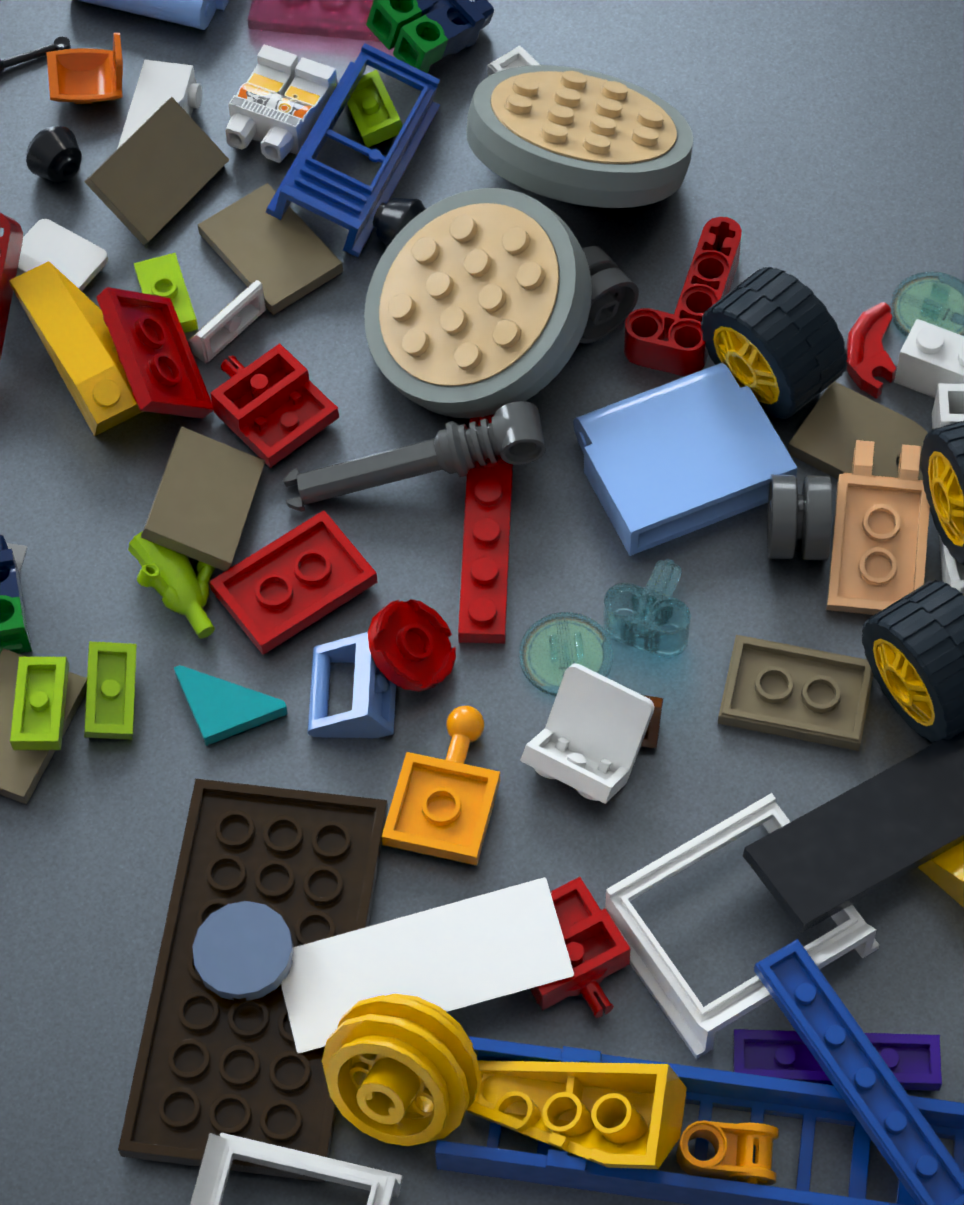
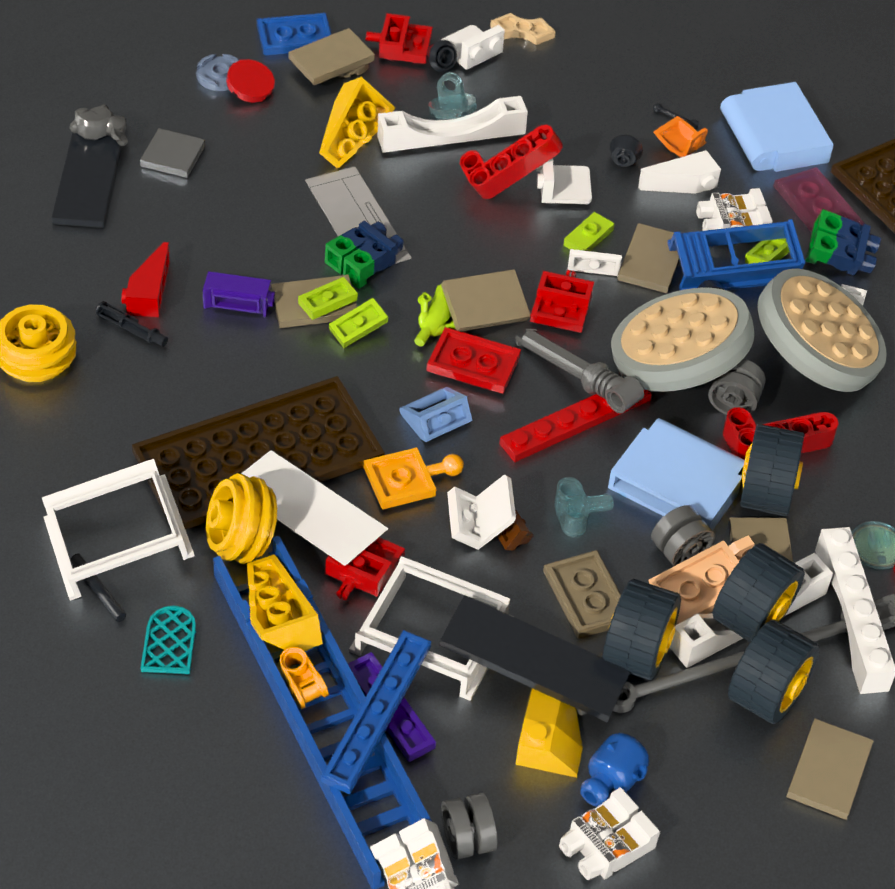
camera: 50 degrees right, 10 degrees down
yellow wedge [9,261,144,436] -> none
dark tan tile [84,97,230,245] -> none
red plate [96,287,213,419] -> none
teal tile [174,665,288,746] -> none
sand blue tile [192,901,294,1000] -> none
red tile [368,599,456,692] -> none
clear light blue piece [519,612,613,696] -> none
red piece [846,302,897,399] -> none

